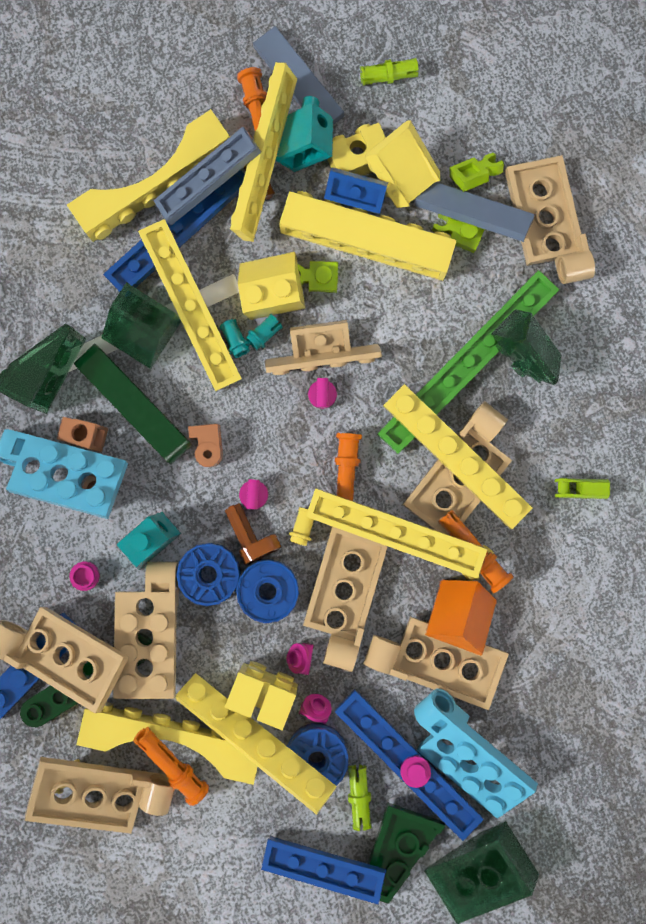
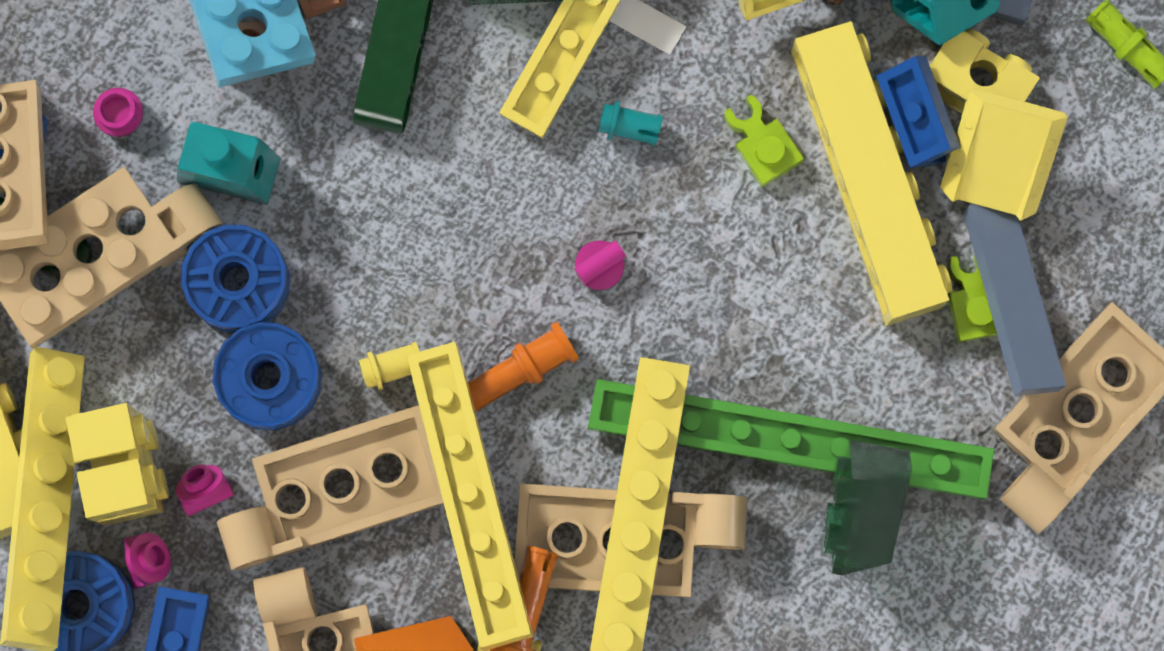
camera: 55 degrees right, 5 degrees down
nougat leg [188,424,223,468] -> none
teal pin [219,319,250,358] -> none
dark orange piece [224,503,282,565] -> none
light yellow slope [238,252,305,320] -> none
dark pink plate [239,479,268,509] -> none
tan bracket [265,320,382,375] -> none
lime plate [449,153,504,192] -> none

